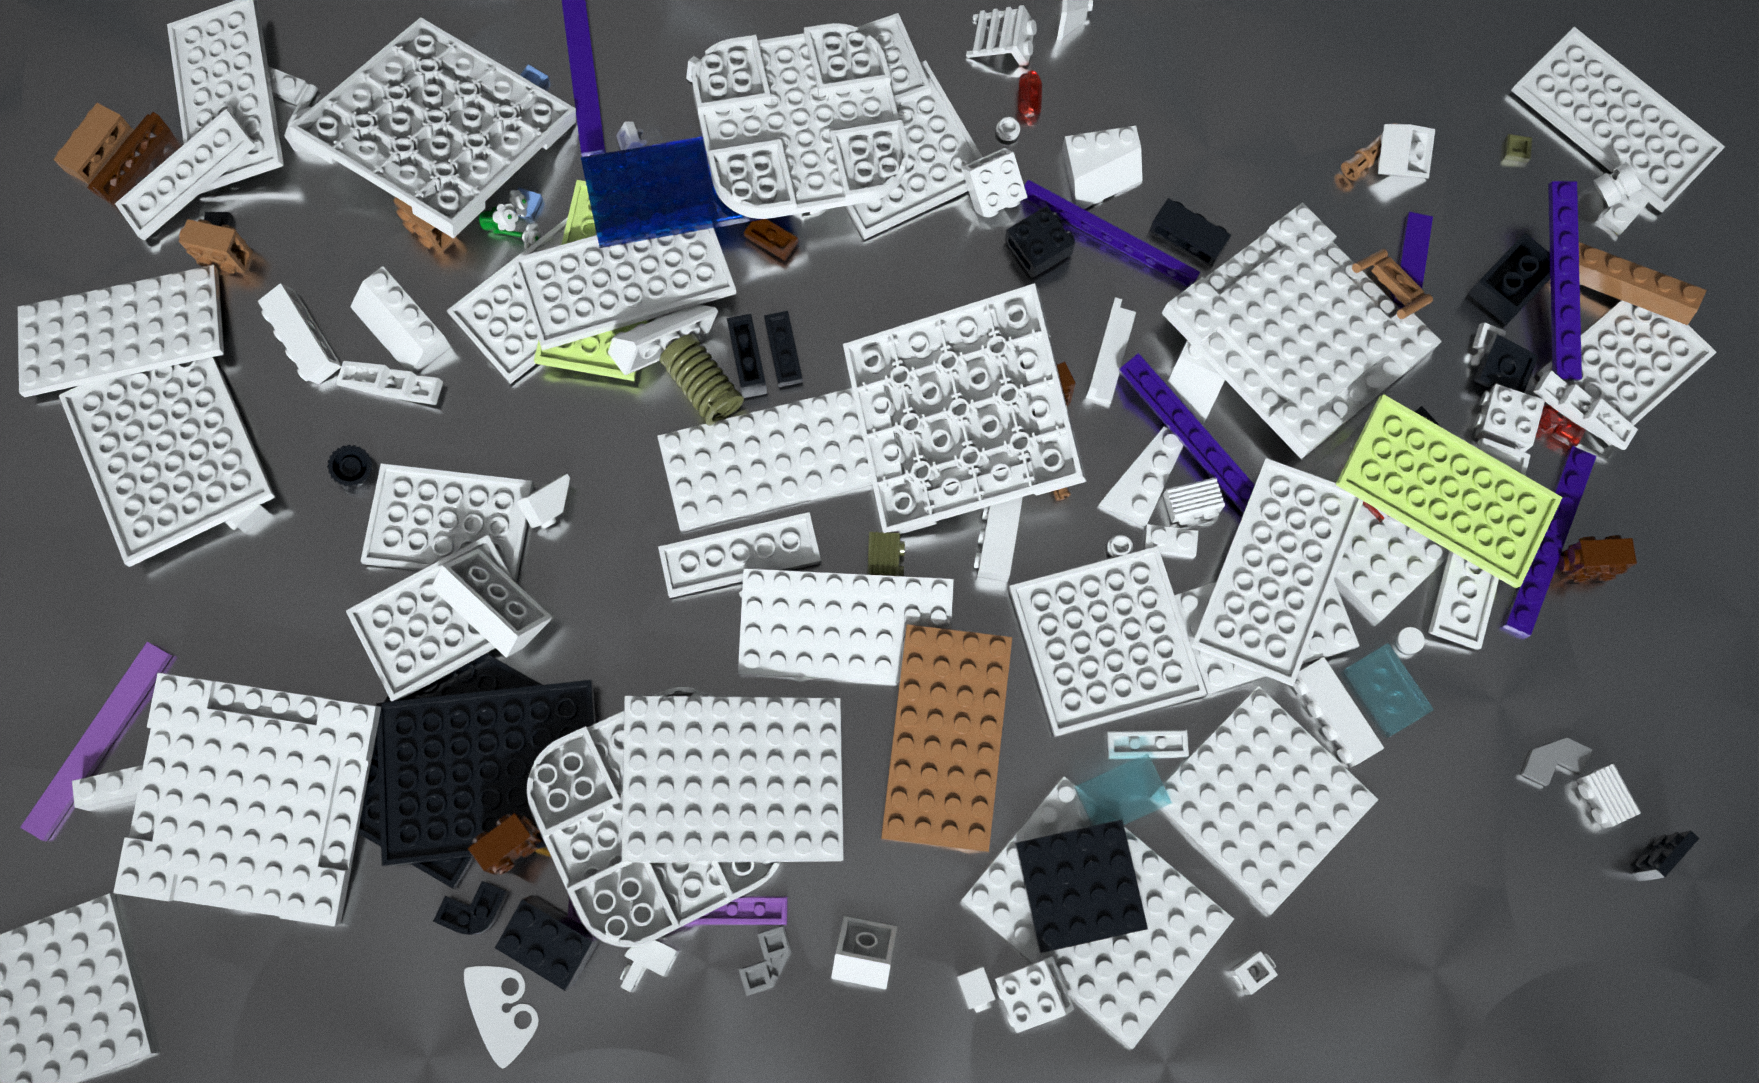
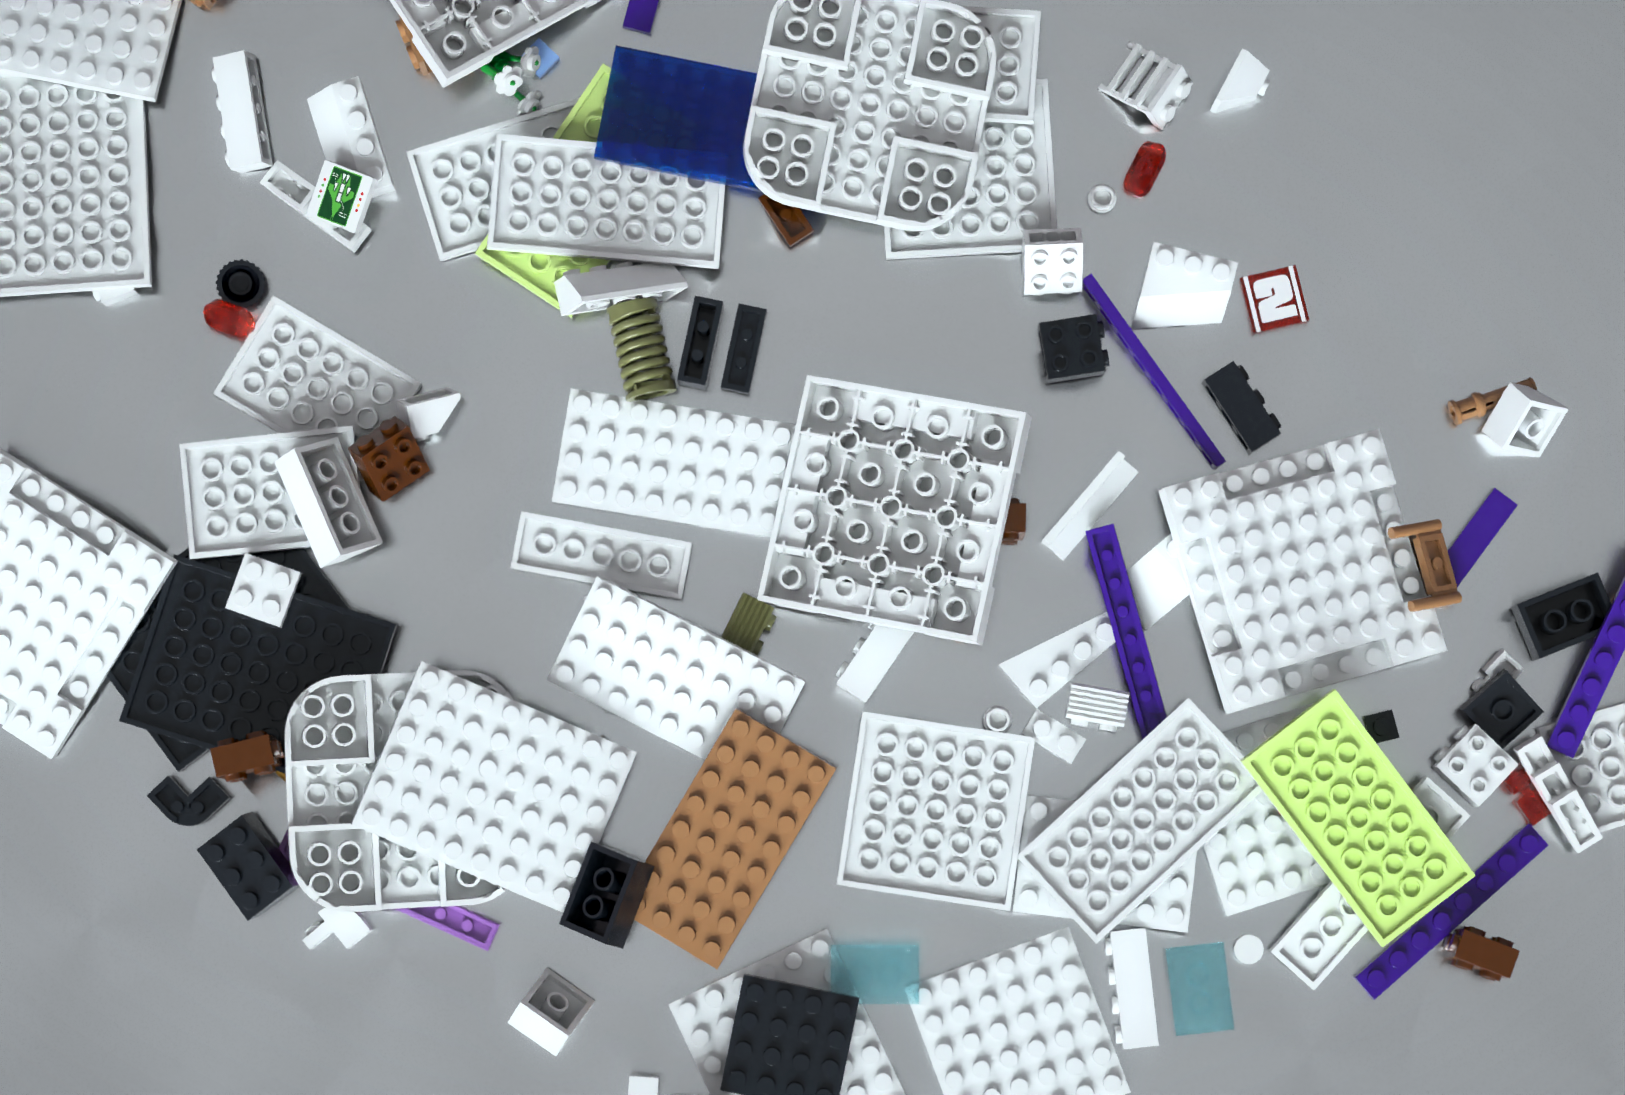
camera: 25 degrees right, 10 degrees up
white piece [464,966,539,1069] -> none
white tile [616,122,647,156] -> none
light grey tile [739,925,792,996] -> none
white tile [1106,730,1189,759] -> none
none -> clear red plate [203,299,255,338]
none -> white plate [225,553,302,628]
none -> tile [306,160,378,234]
none -> reddish brown brick [348,416,430,502]
none -> black brick [559,842,655,949]
none -> tile [1239,265,1309,335]

